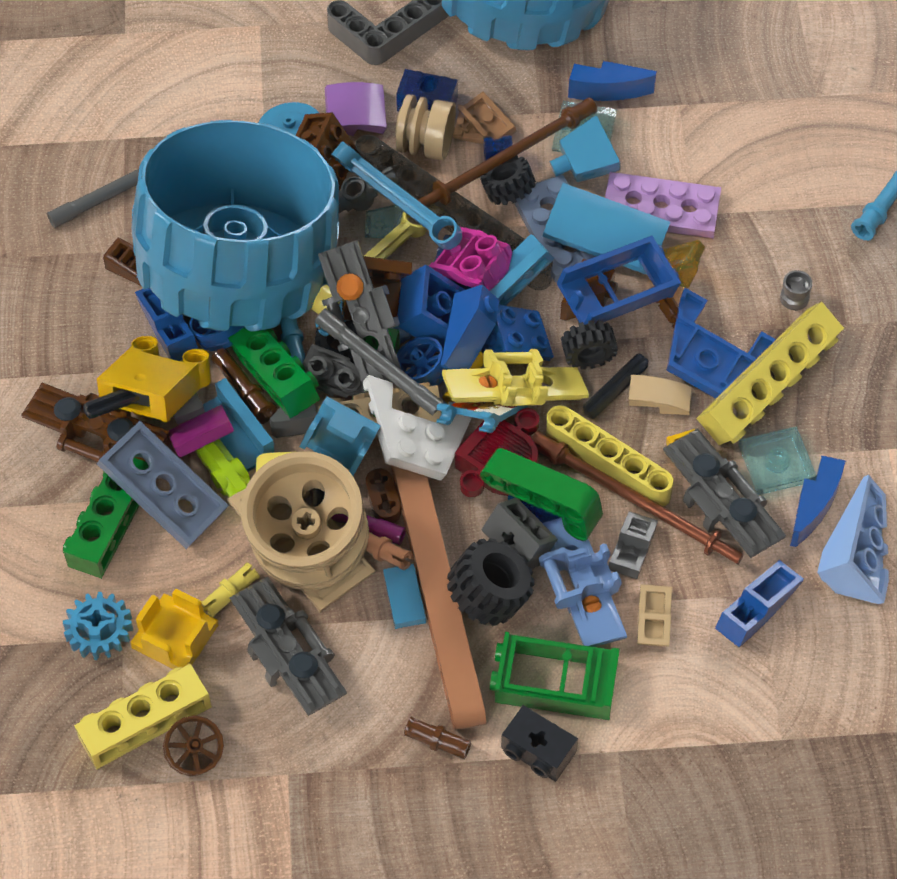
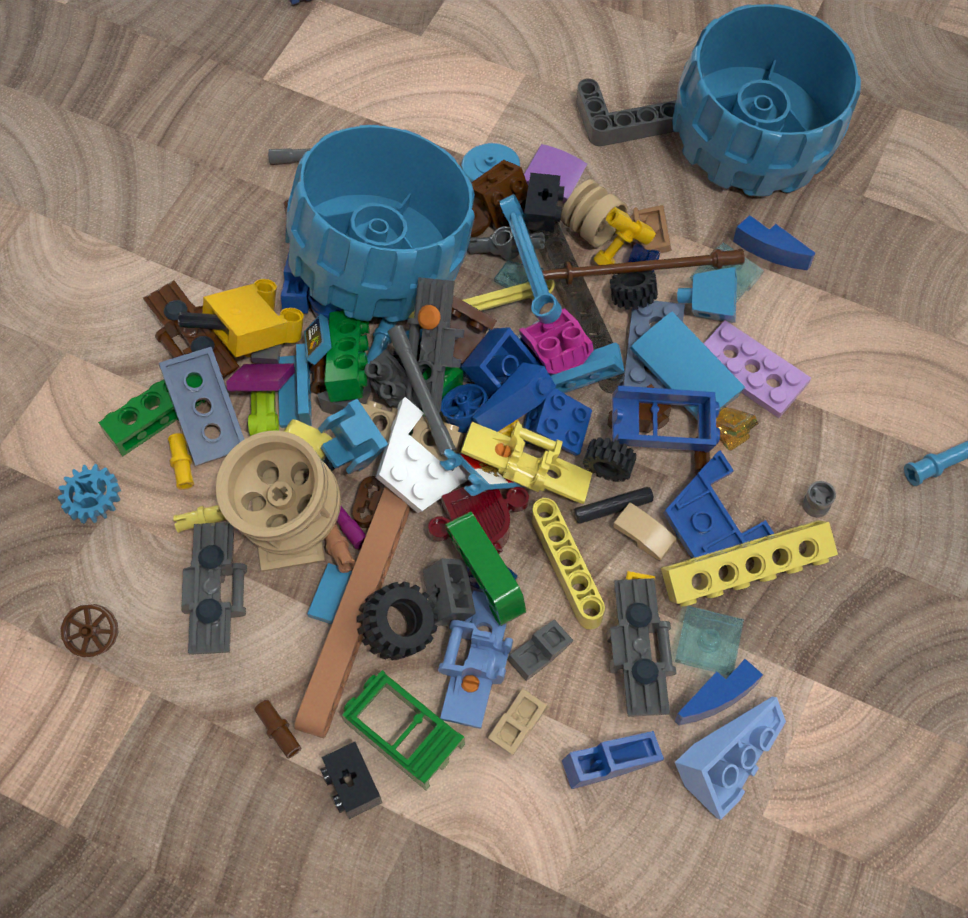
camera: 30 degrees right, 5 degrees up
light yellow brick [74,664,212,770] -> none
yellow panel [130,589,219,669] -> none
clear blue brick [396,69,458,112] -> none
copper bar [532,430,744,564] -> none
none -> yellow pin [167,433,195,490]
none -> tile [304,314,332,365]
none -> black brick [524,172,565,232]
none -> yellow bar [593,207,656,265]

